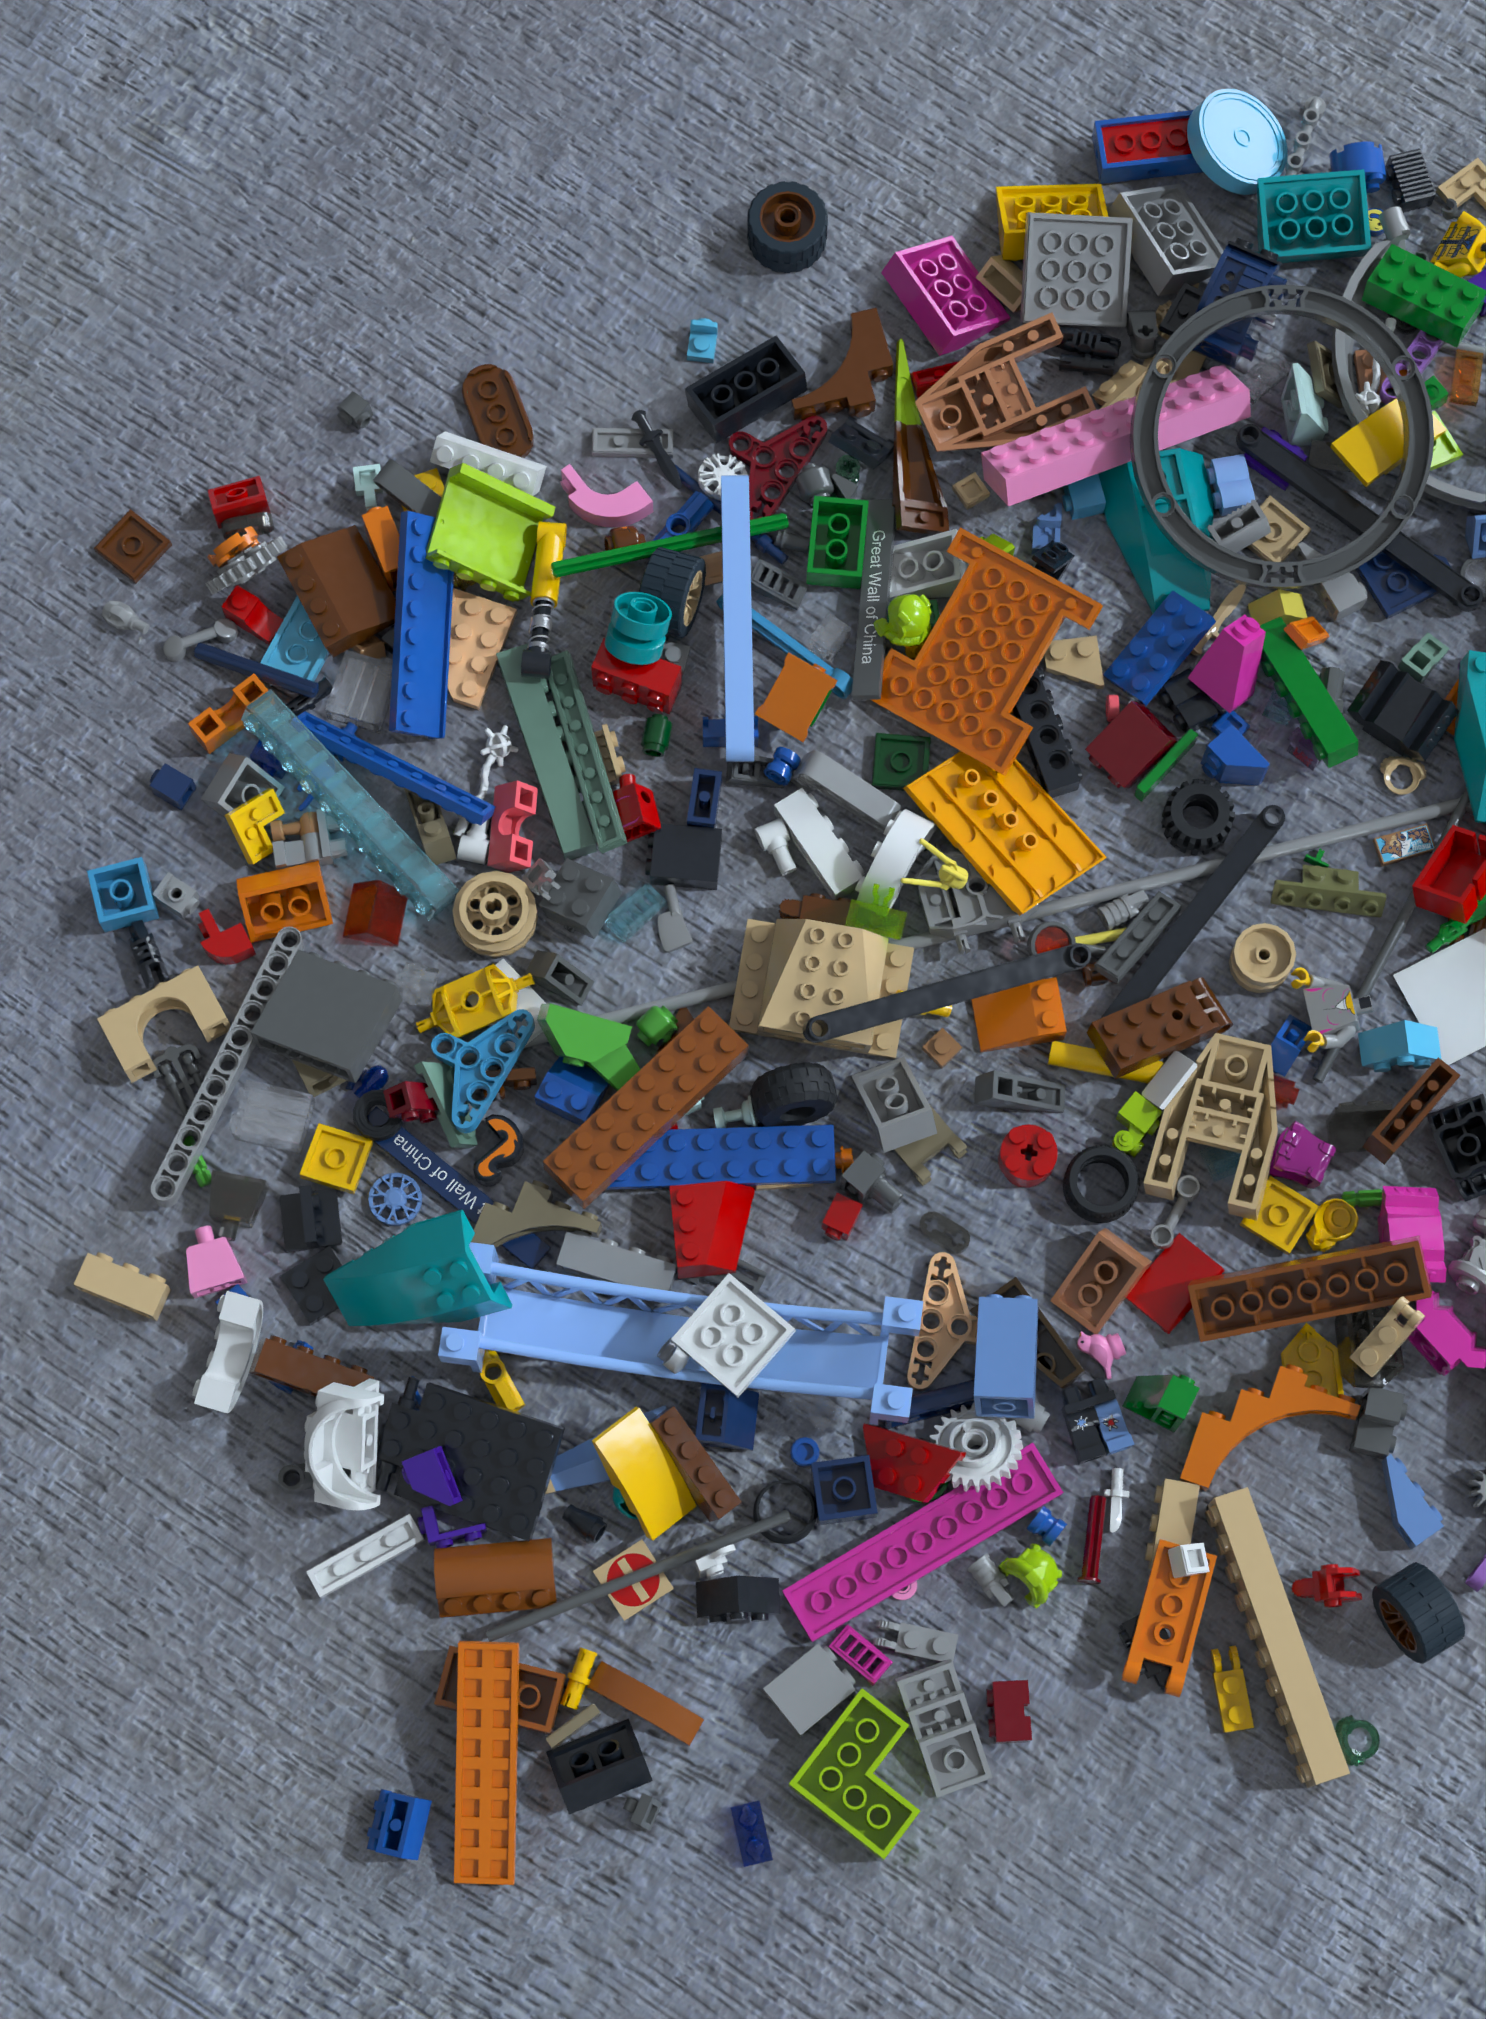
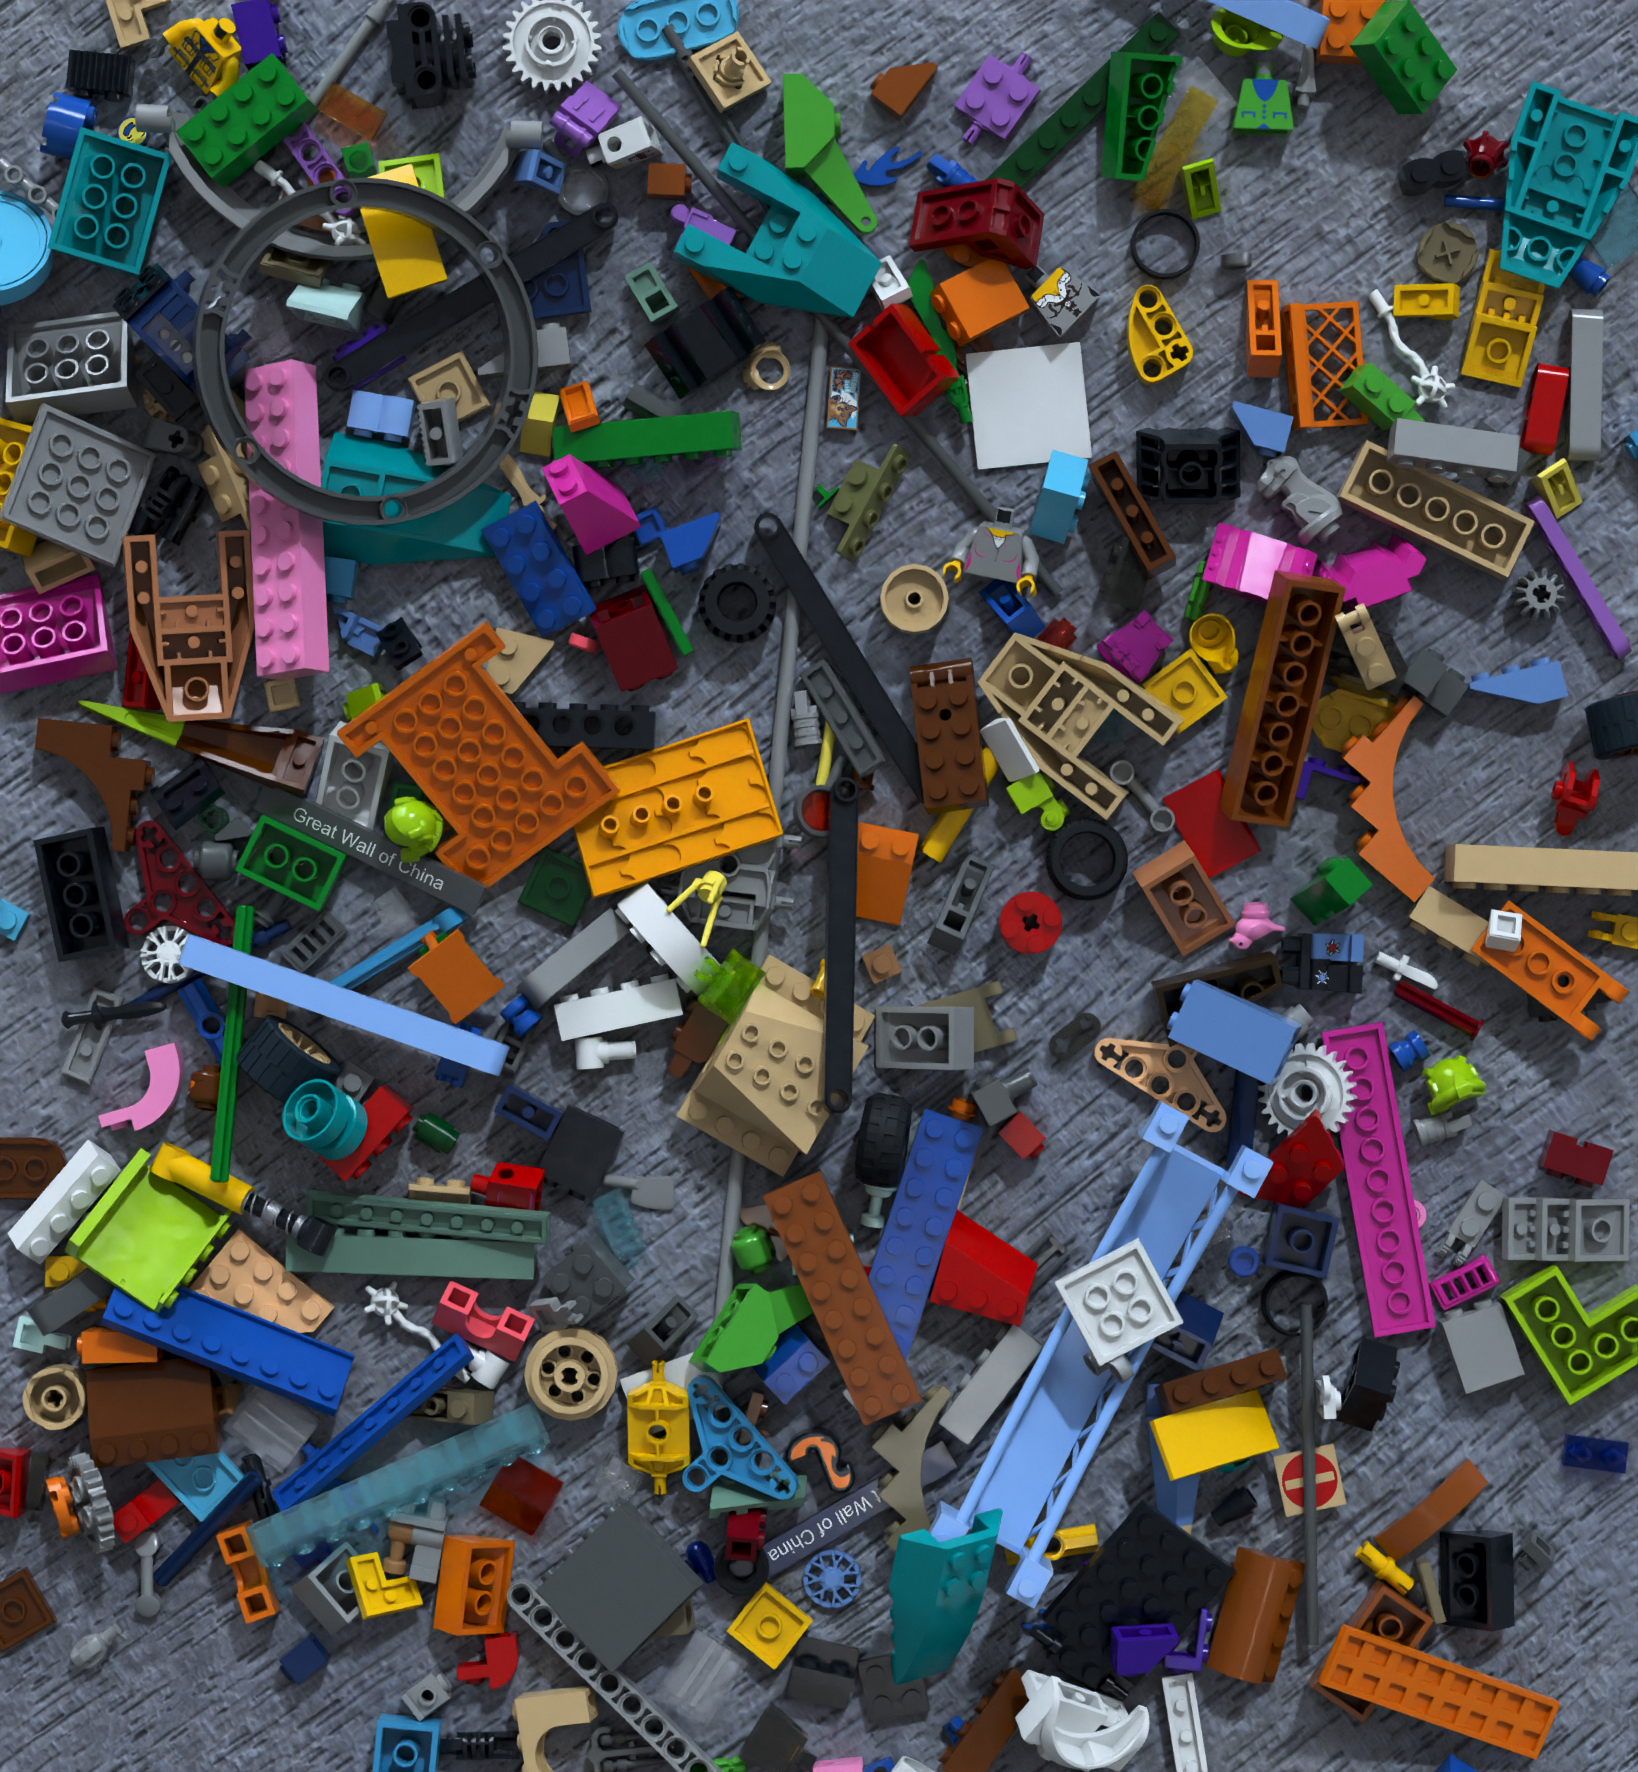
camera: 70 degrees left, 15 degrees up
none -> tan brick [23,1364,88,1430]
none -> dark purple bracket [1295,757,1362,800]

